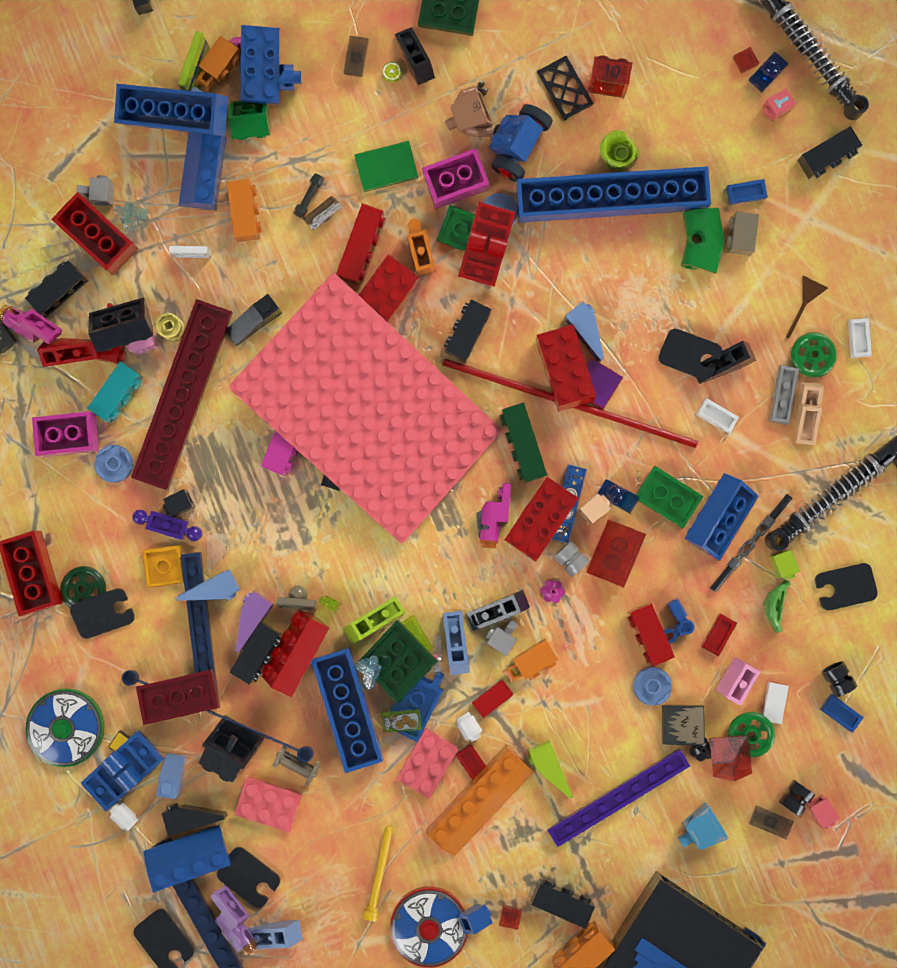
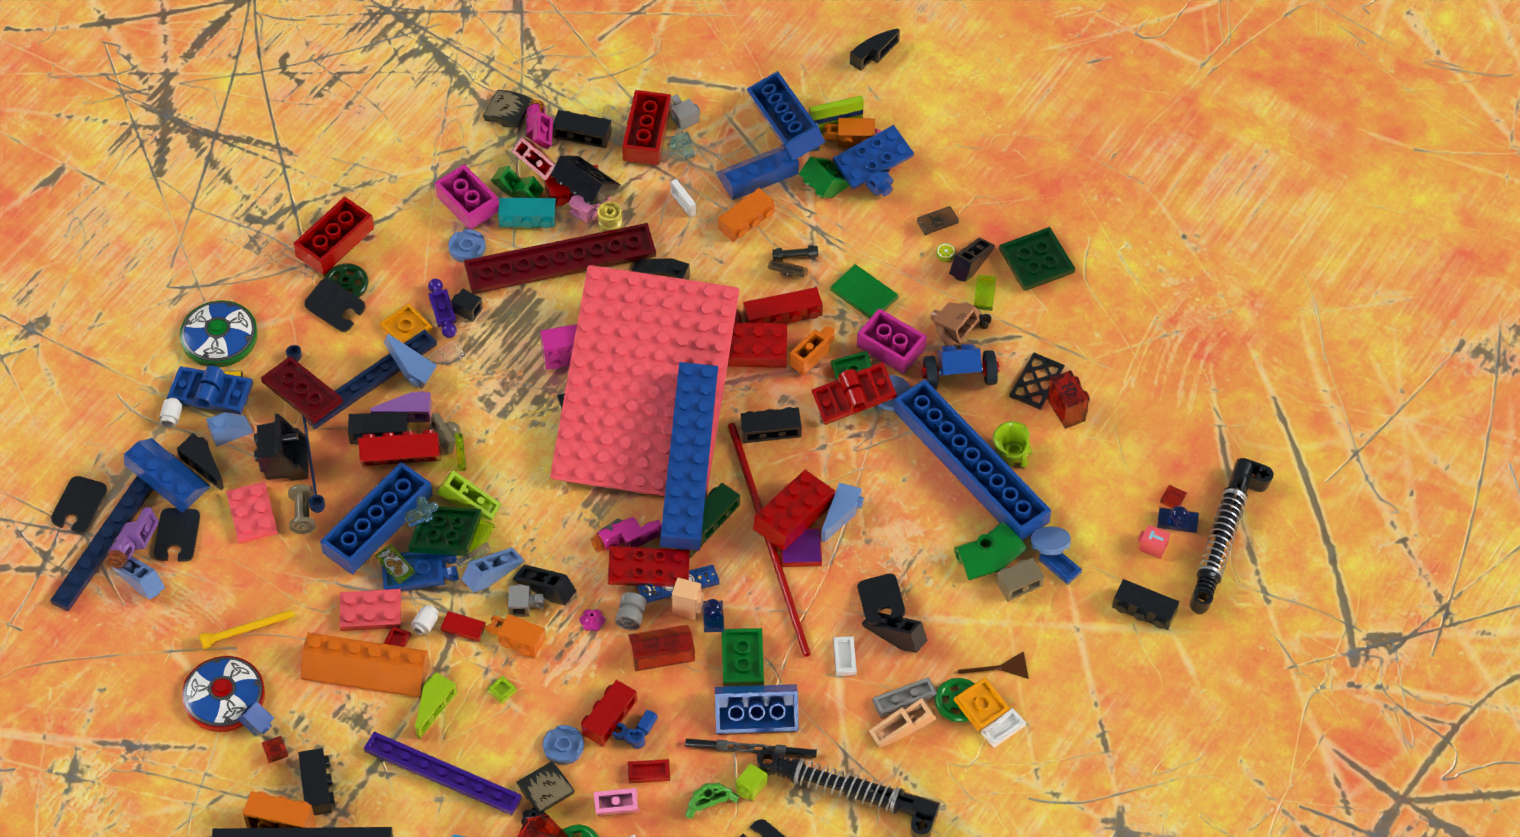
camera: 50 degrees right, 30 degrees down
none -> lime tile [488,675,517,704]
none -> green brick [491,165,545,198]
none -> blue brick [660,362,718,551]
none -> light orange tile [953,677,1010,732]
none -> clear neon green tile [974,274,997,311]
none -> medium blue tile [1031,526,1071,556]

